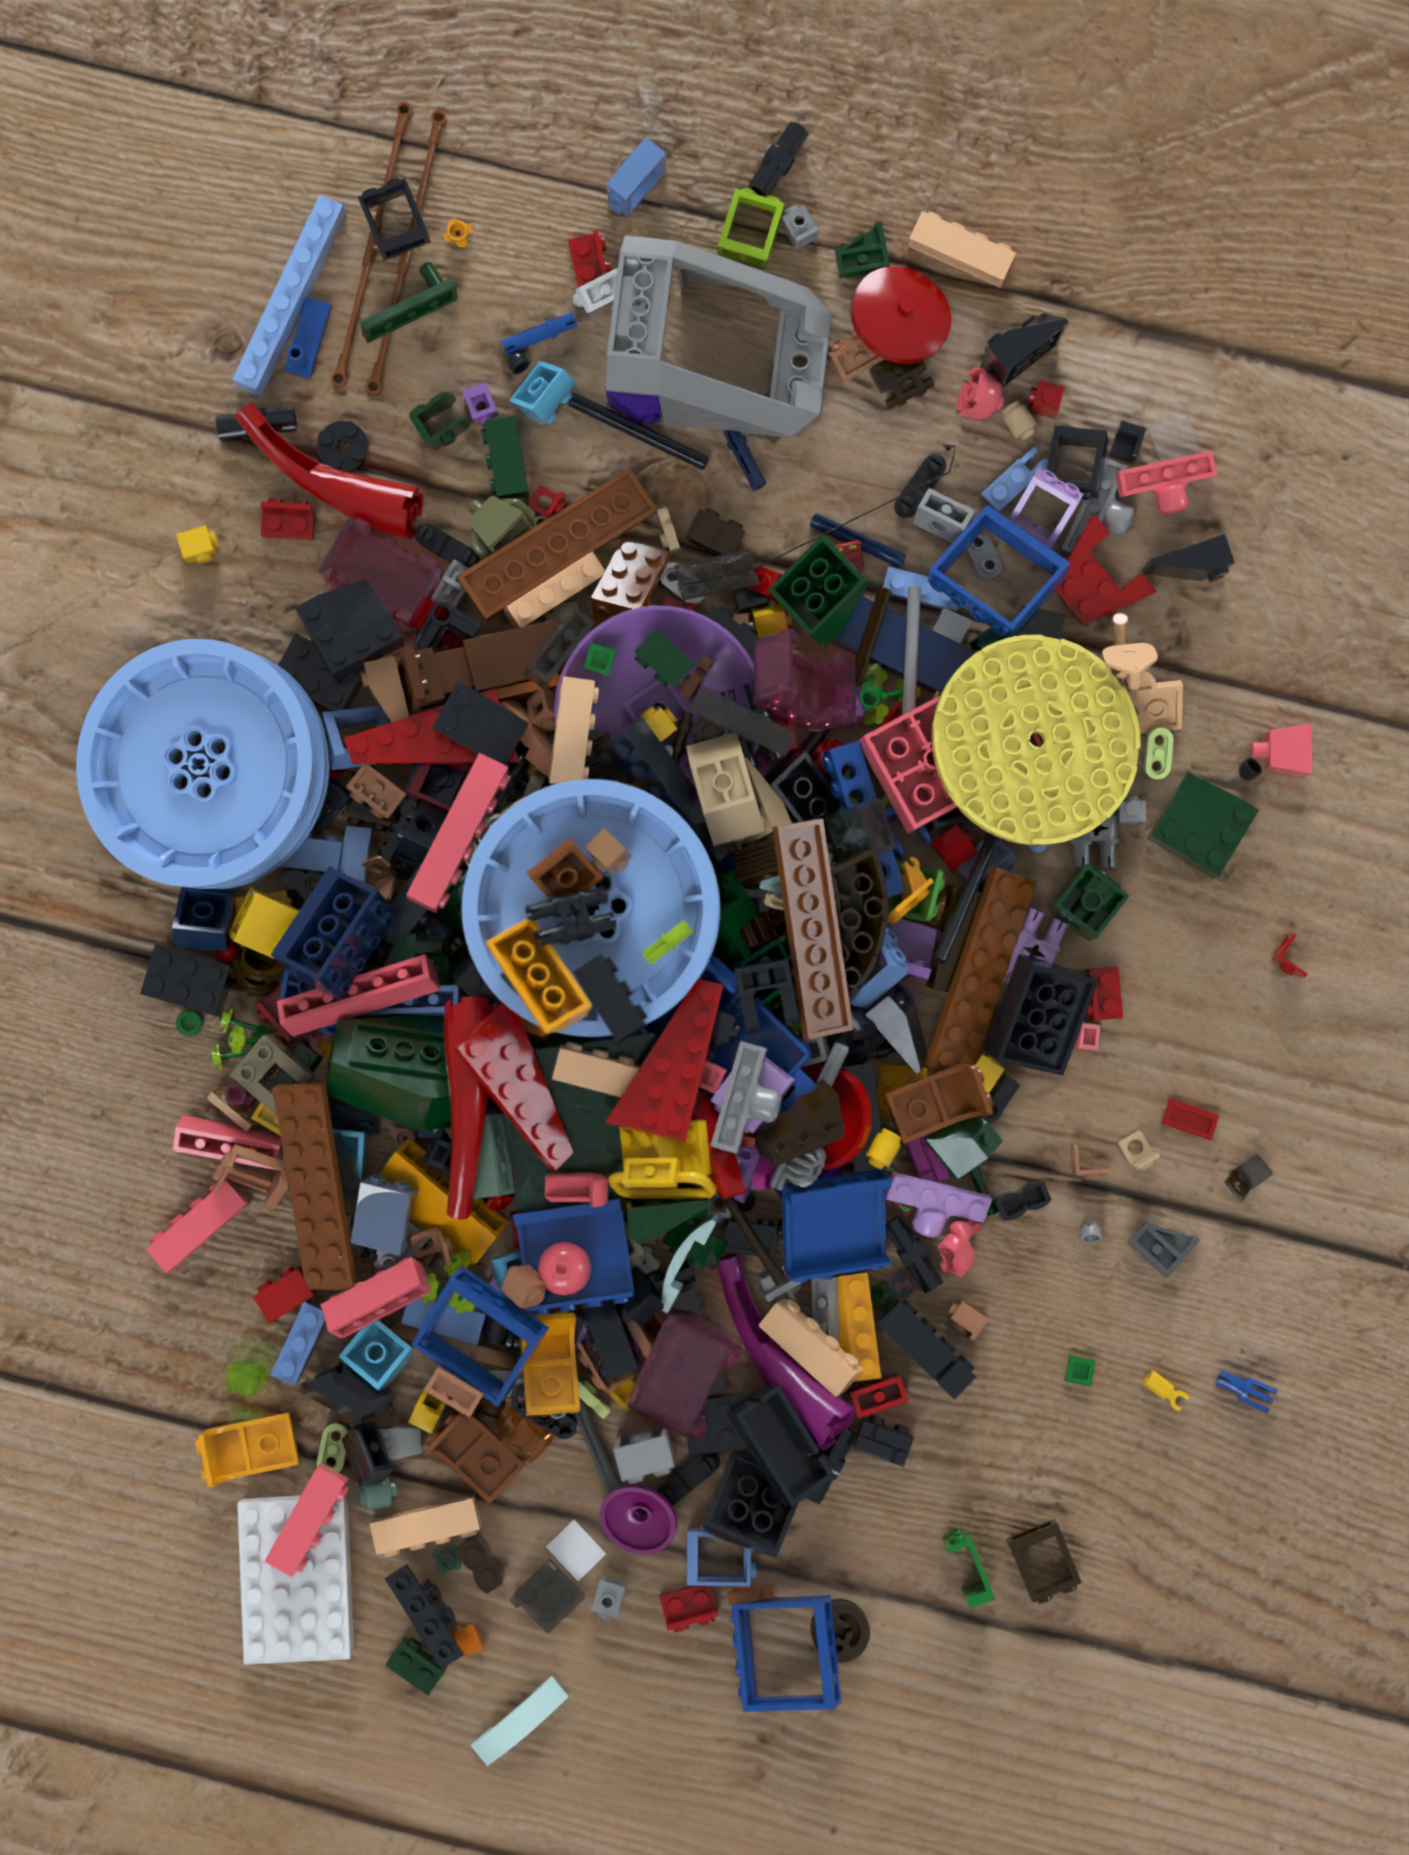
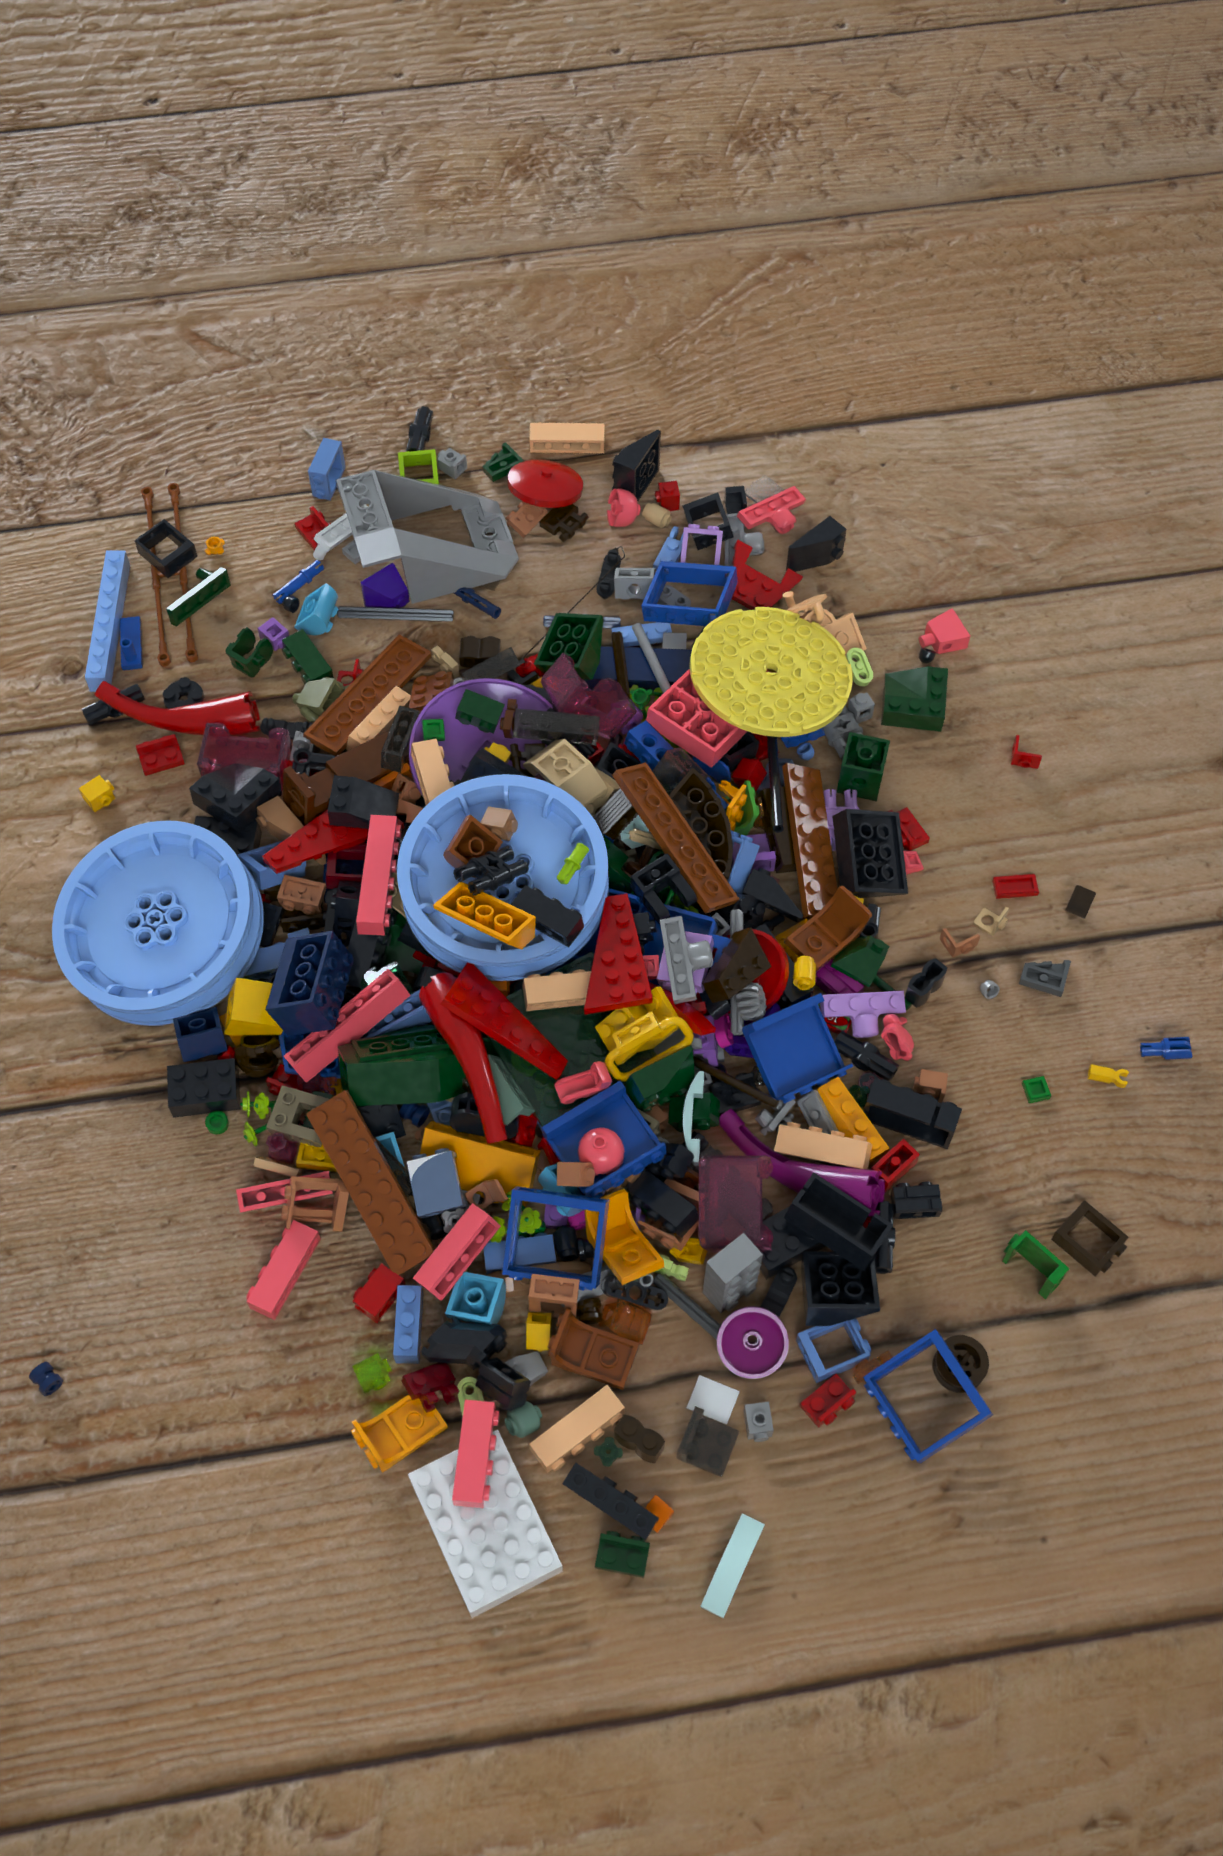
camera: 25 degrees left, 25 degrees down
none -> dark red plate [401,1363,459,1413]

